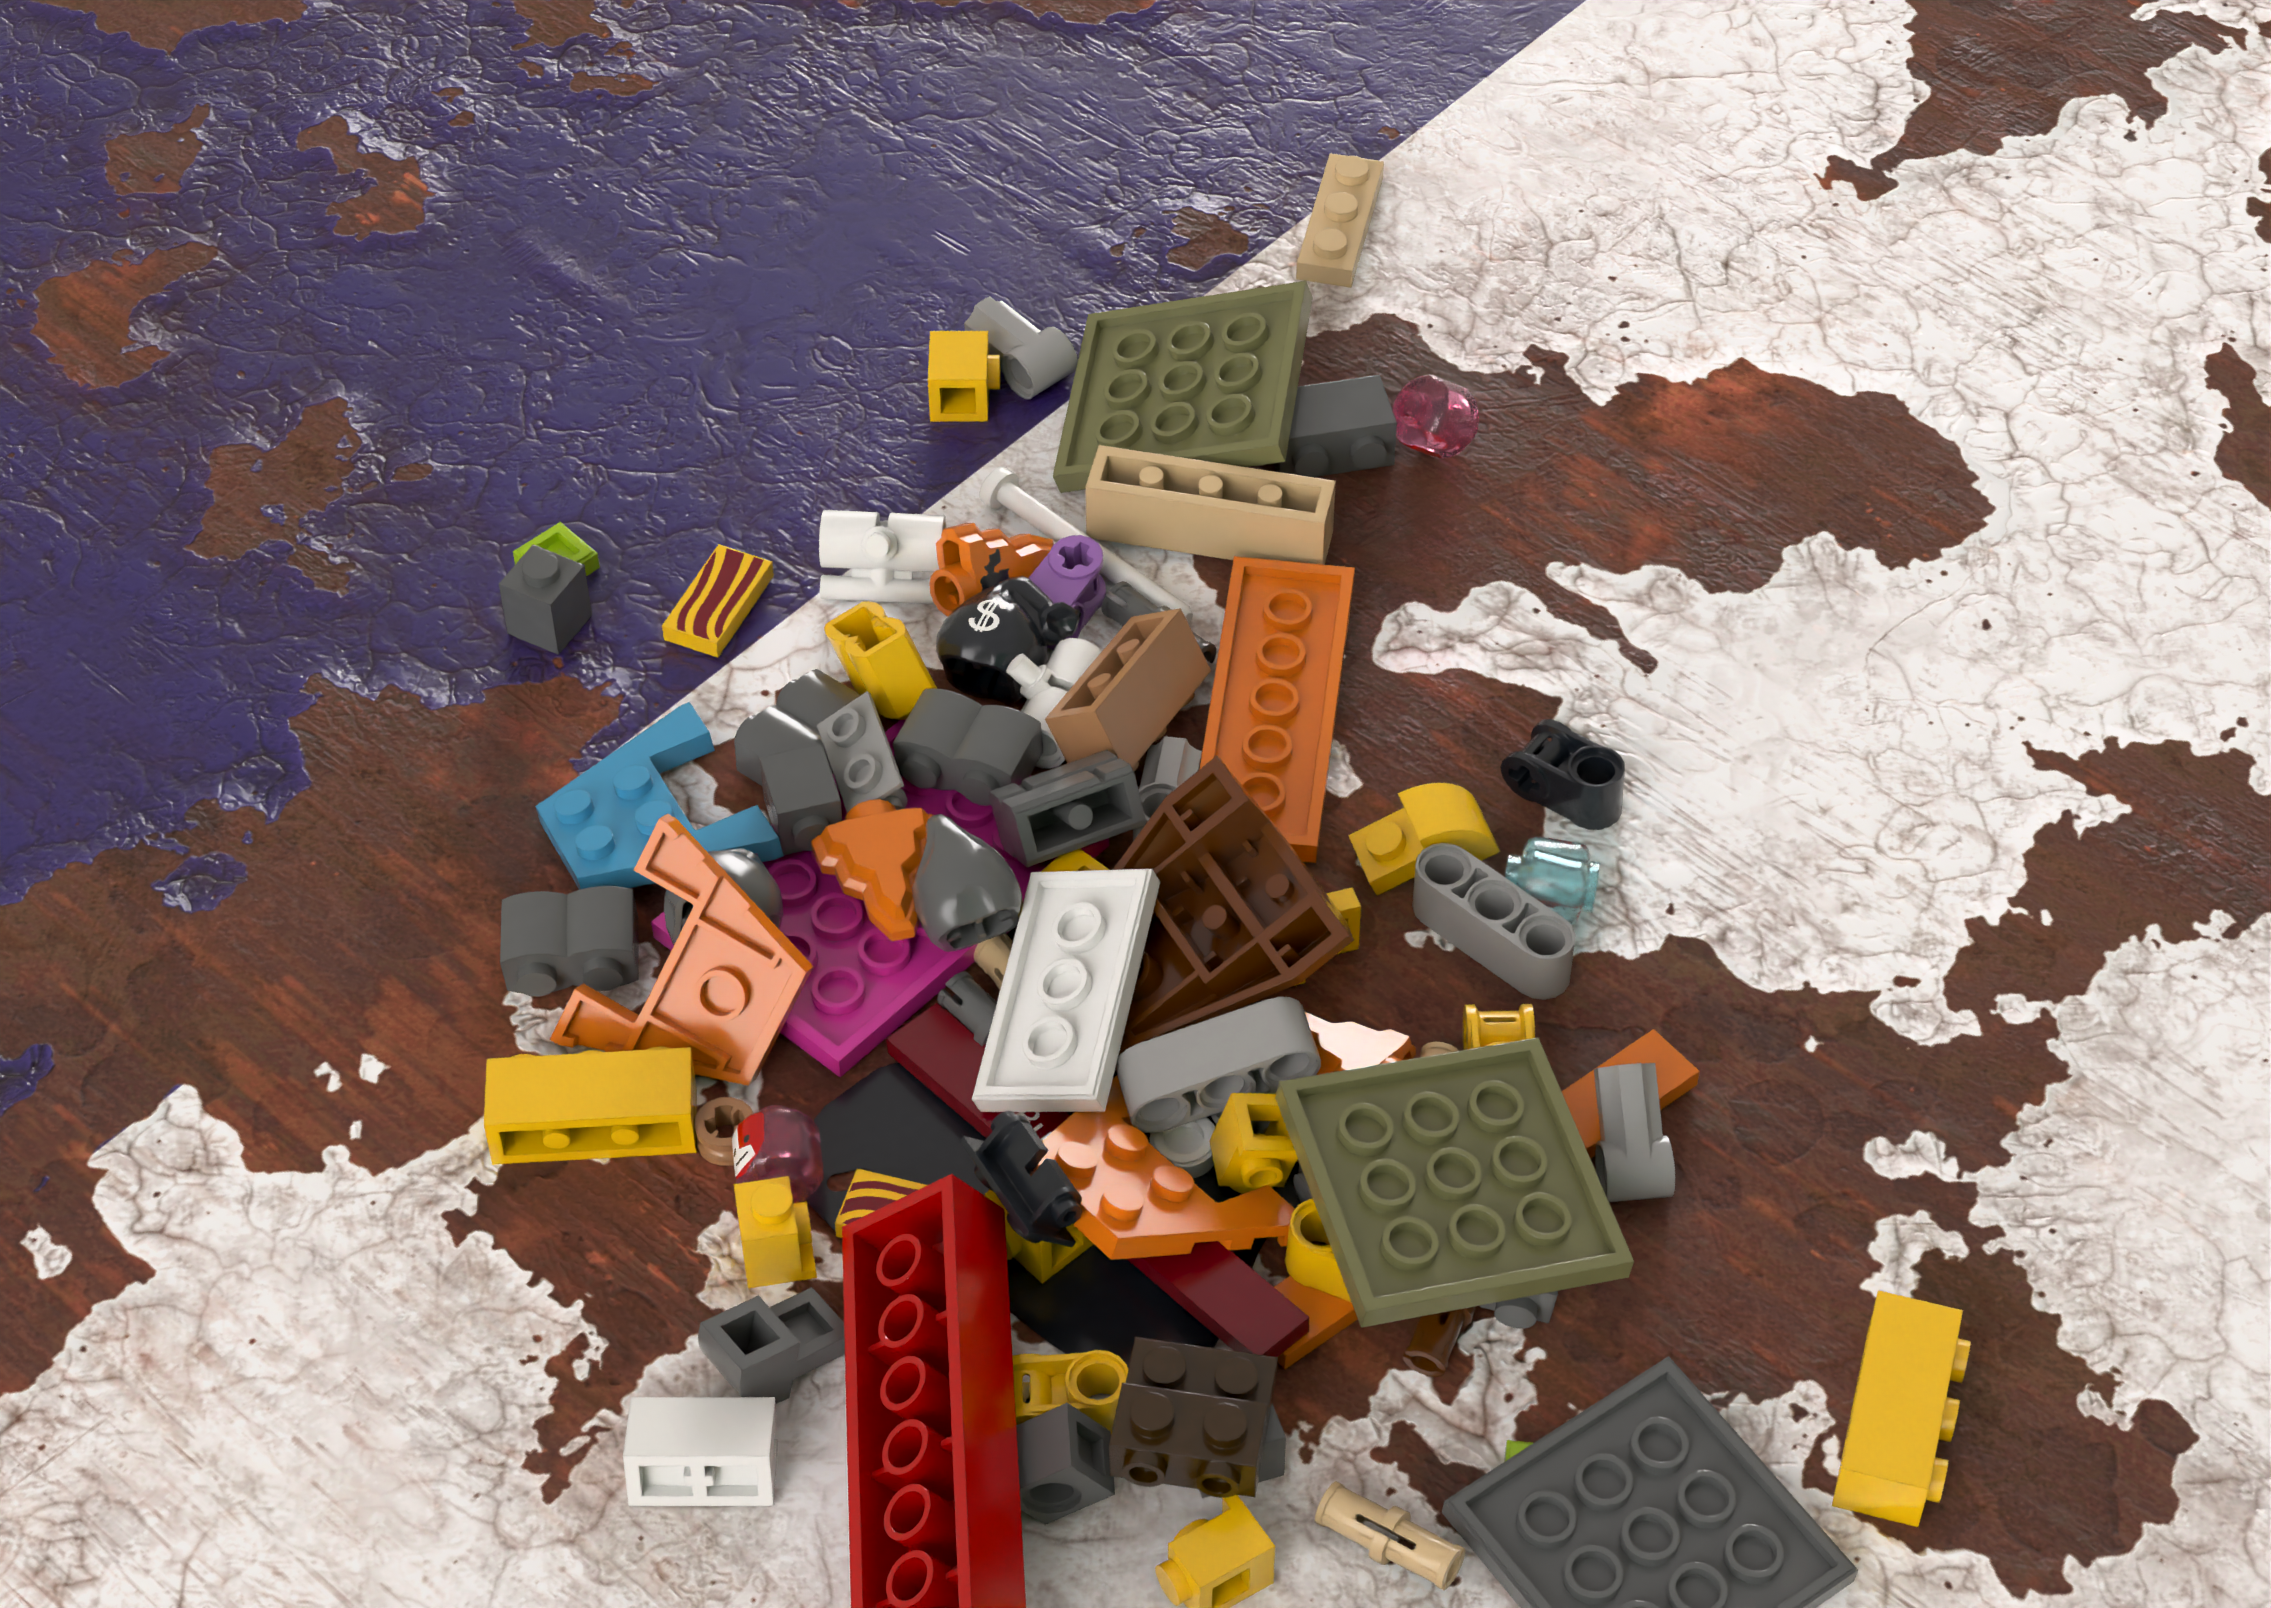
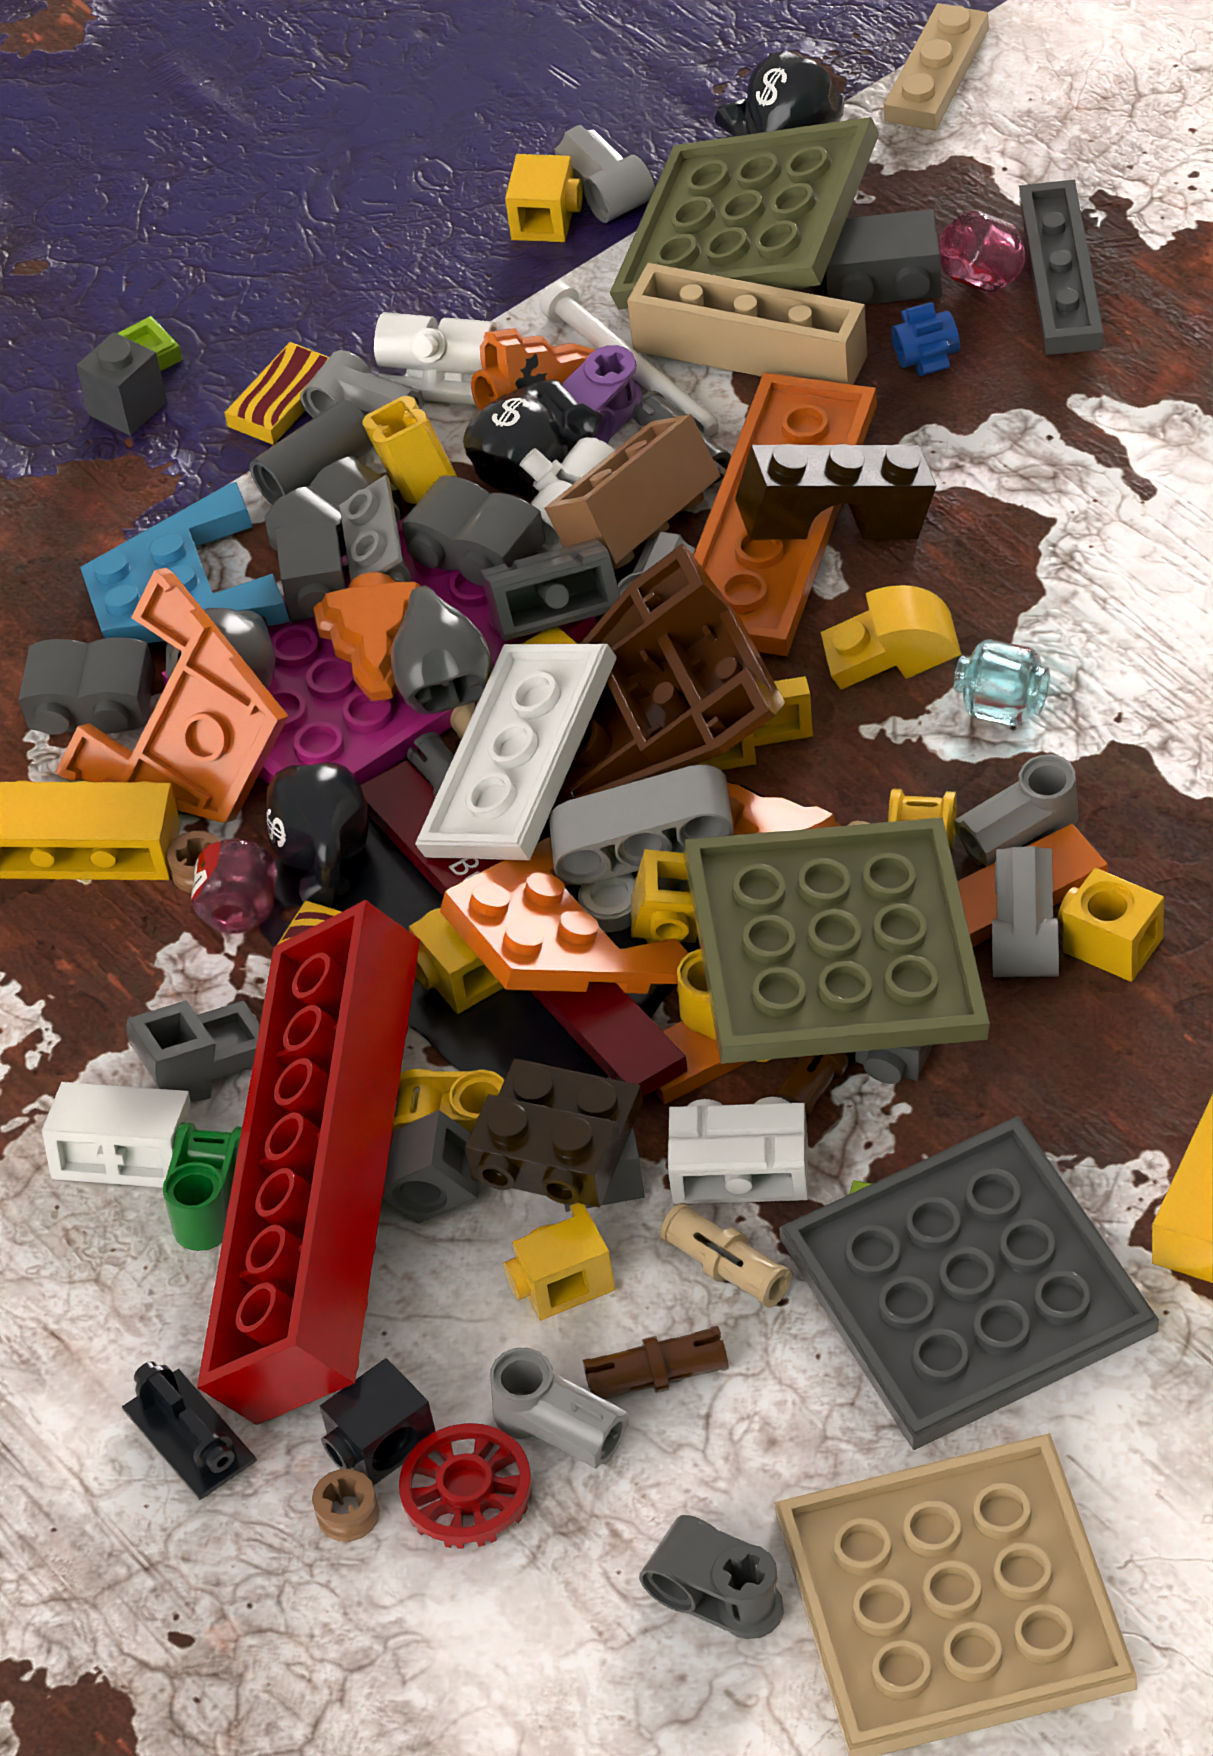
camera: 15 degrees right, 0 degrees up
yellow brick [733,1176,817,1288] -> none
black hinge [960,1111,1082,1247] -> none
light grey beam [1412,843,1576,1000] -> none
black piece [1500,719,1625,830] -> none
none -> green piece [163,1122,242,1251]
none -> dark grey pin [249,399,374,505]
none -> black piece [266,762,369,908]
none -> light grey piece [300,350,424,418]
none -> white brick [668,1097,808,1204]
none -> black piece [715,51,845,137]
none -> dark brown arch [735,444,937,540]
none -> blue gear [891,302,960,377]
none -> light grey piece [954,754,1079,866]
none -> dark grey plate [1019,179,1103,355]
none -> yellow brick [1058,867,1164,982]

